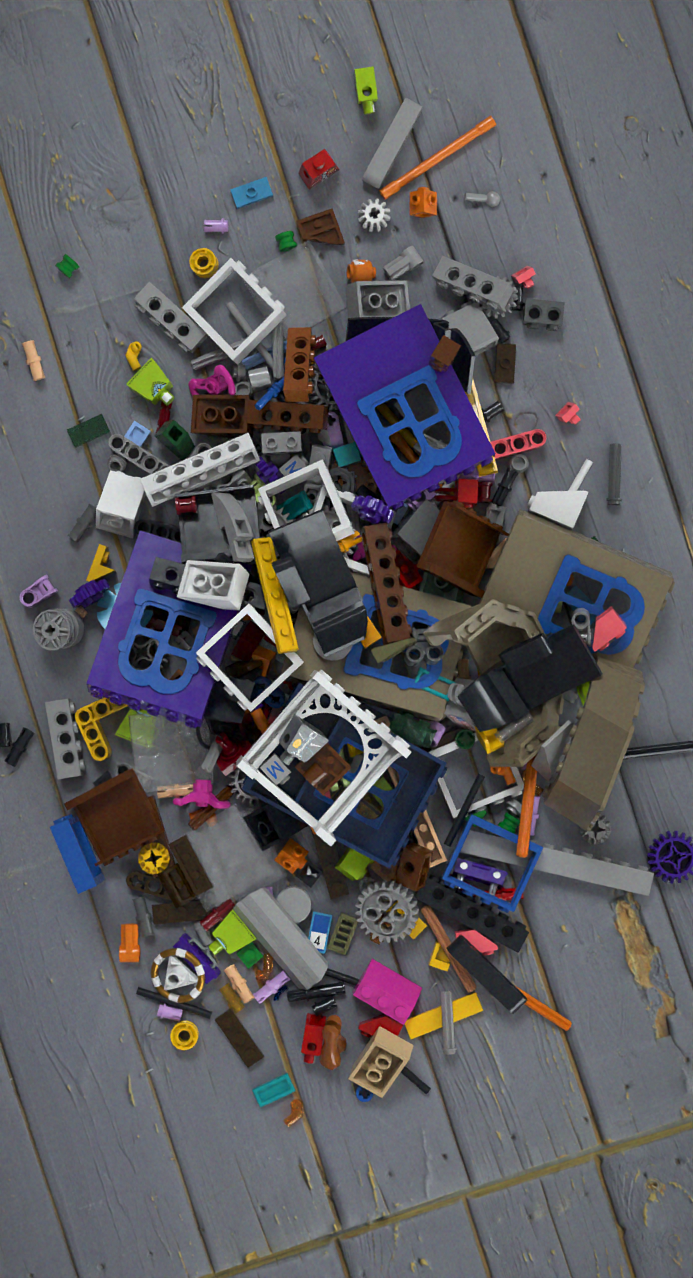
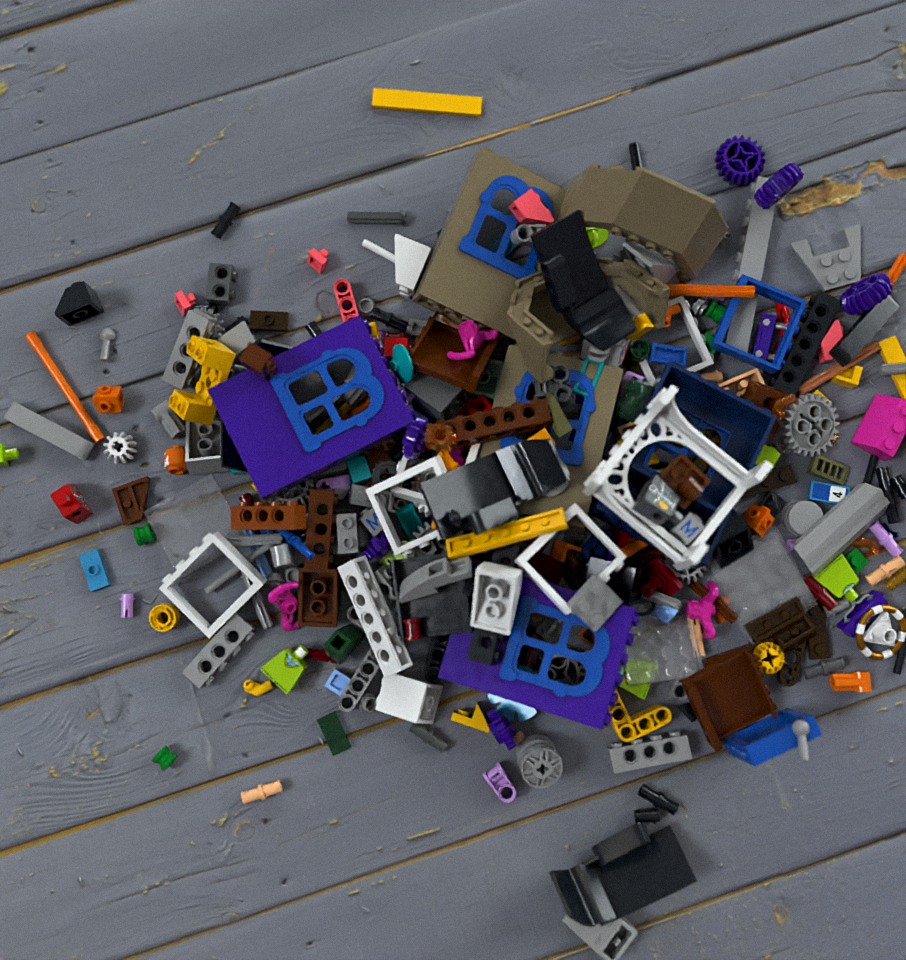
camera: 85 degrees left, 5 degrees down
black bar [444,773,485,847] -> none
none -> black slope [54,281,104,327]
none -> yellow plate [168,335,236,426]
none -> black pin [210,202,241,240]
none -> teal dish [390,344,413,383]
none -> clear orange brick [424,423,457,451]
none -> dark pink piece [447,320,499,360]
none -> black piece [449,509,462,527]
none -> light grey plate [566,574,623,633]
none -> blue plate [647,343,688,368]
none -> light blue tile [651,605,678,624]
none -> light nougat pin [699,370,723,384]
none -> dark purple gear [754,162,804,209]
none -> clear orange arm [772,393,797,420]
none -> light grey wing [789,224,861,292]
none -> light grey bar [792,719,810,761]
none -> dark purple gear [839,273,893,315]

